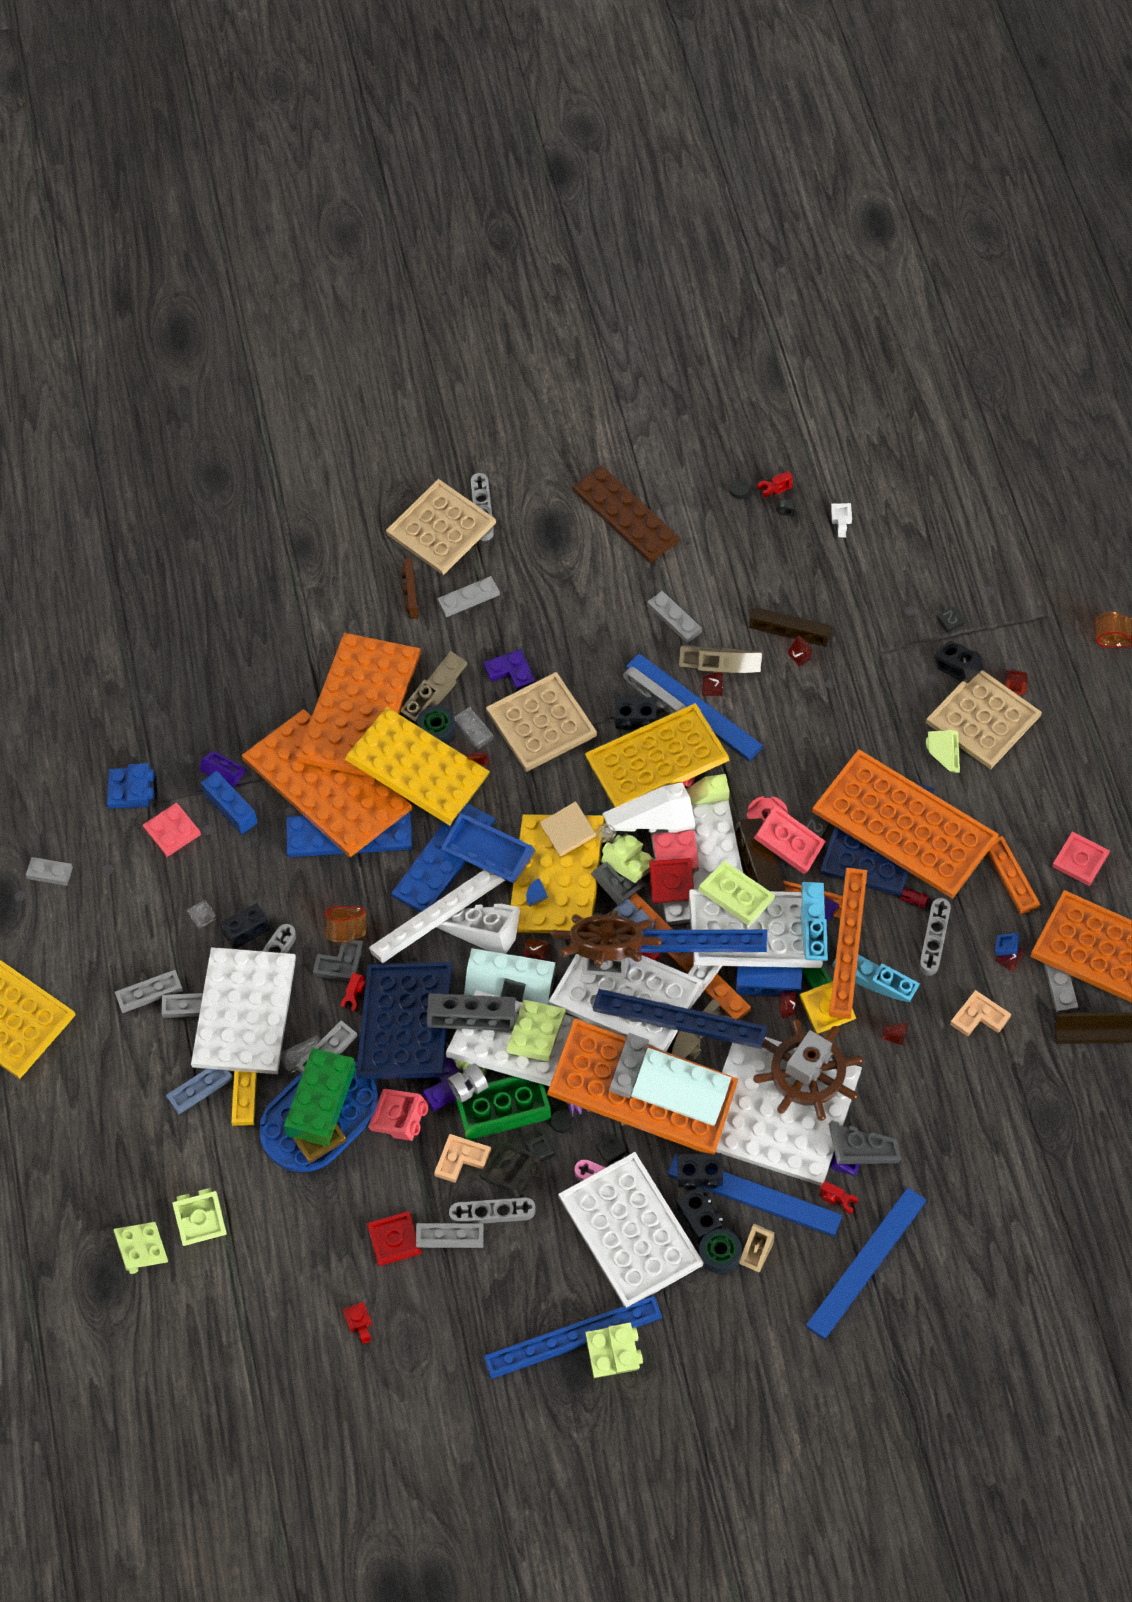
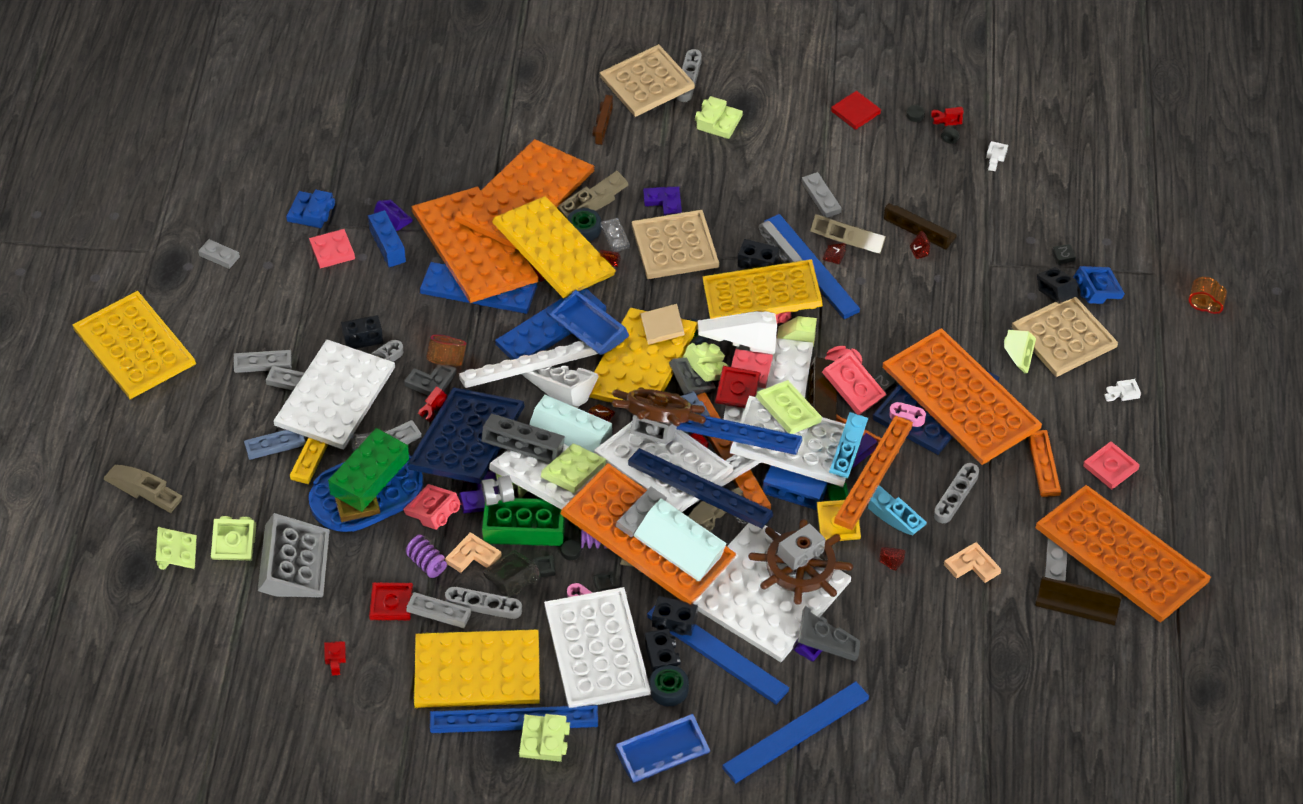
camera: 15 degrees right, 10 degrees down
clear plate [187,900,217,929] -> none
light grey plate [437,576,500,617] -> none
pearl dark grey tile [501,978,526,1002] -> none
blue tile [526,878,549,907] -> none
reddish brown plate [573,466,679,563] -> none
clear plate [596,823,616,843] -> none
tan slope [739,1224,775,1272] -> none
clear red slope [780,992,797,1019] -> none
red plate [819,1181,858,1214] -> none
dark red pin [900,888,929,909] -> none
blue tile [995,933,1020,956] -> none
clear red slope [995,947,1026,972] -> none
clear red slope [1005,670,1027,695] -> none
none -> dark tan slope [104,465,182,513]
none -> light grey slope [258,513,329,597]
none -> medium lavender piece [406,535,447,578]
none -> yellow plate [414,630,540,708]
none -> blue slope [615,714,710,783]
none -> yellowish green plate [695,96,743,139]
none -> red tile [831,90,881,130]
none -> bright pink beam [889,402,926,427]
none -> blue plate [1073,266,1125,304]
none -> white plate [1104,379,1141,401]

